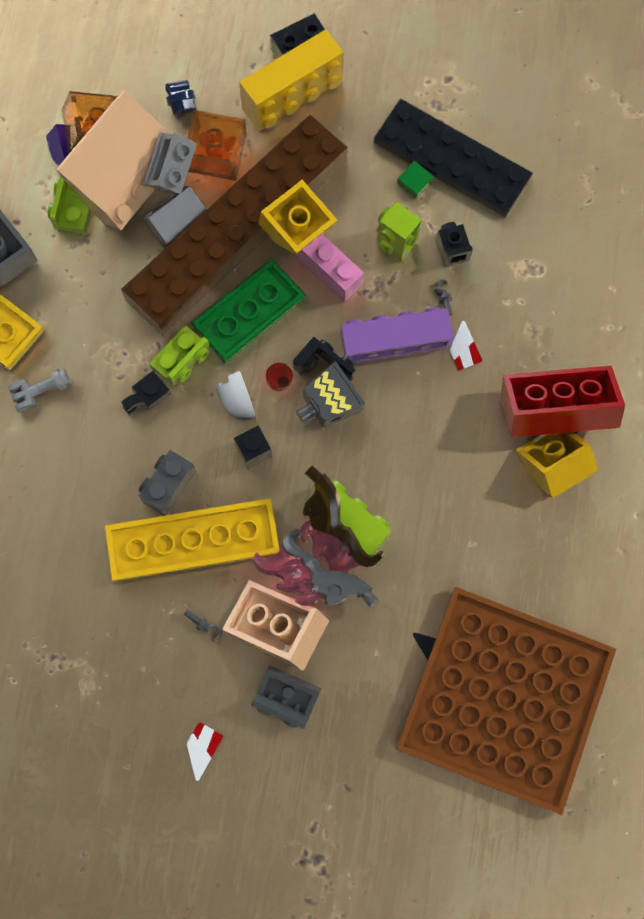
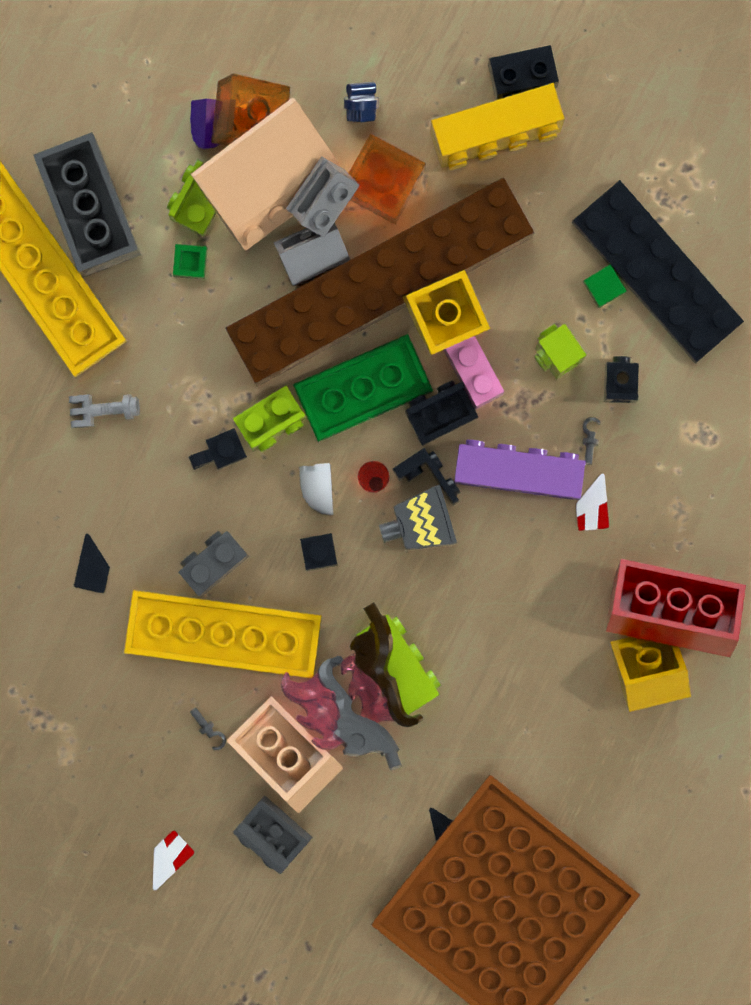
camera: 25 degrees right, 10 degrees up
none -> black sticker [74,533,110,593]
none -> green tile [173,244,208,279]
none -> black bracket [405,380,479,446]

